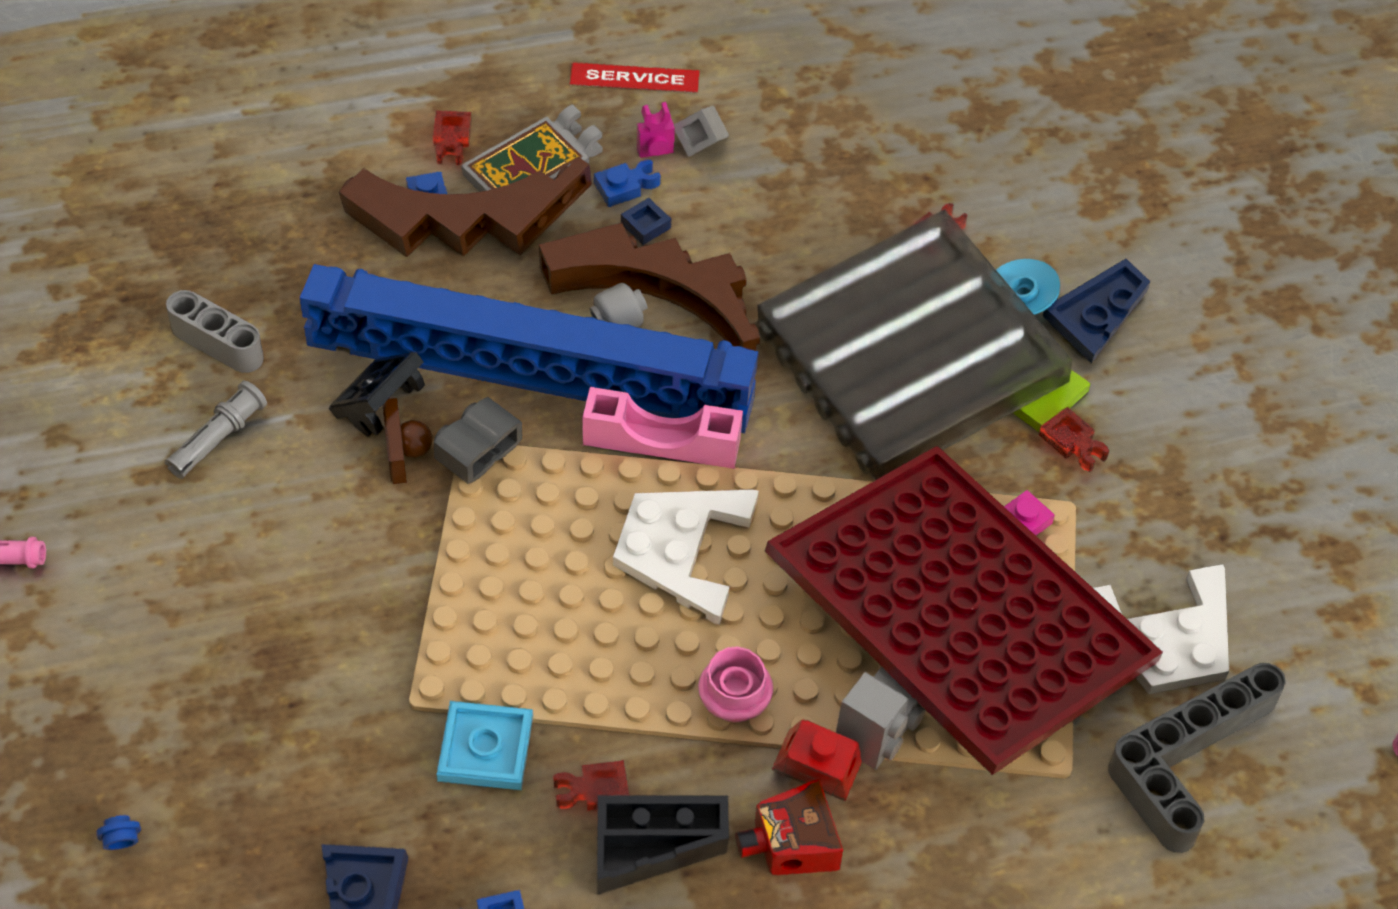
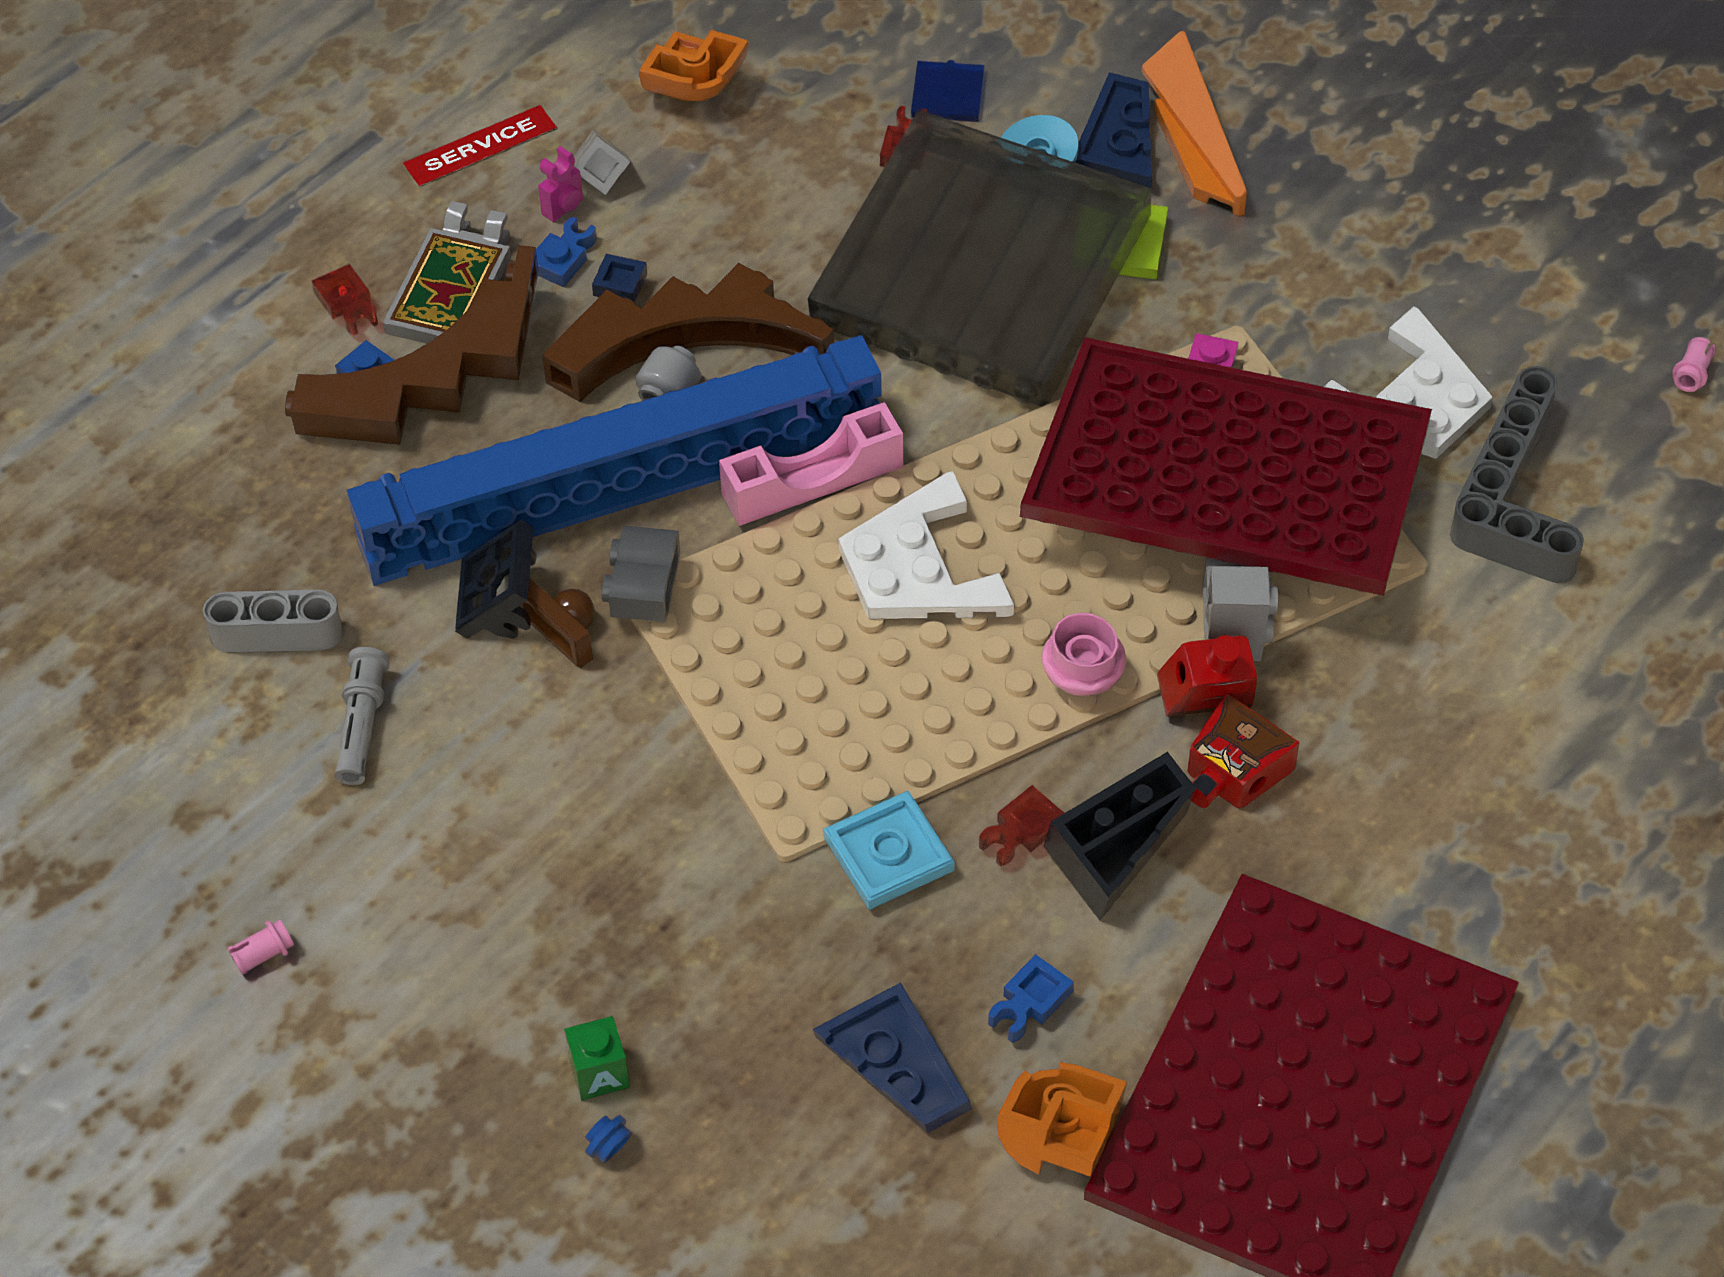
camera: 30 degrees left, 0 degrees up
clear red plate [1039,407,1109,472] -> none
none -> green brick [564,1016,630,1101]
none -> orange brick [639,30,749,102]
none -> clear blue piece [911,60,984,123]
none -> orange wedge [1142,31,1247,216]

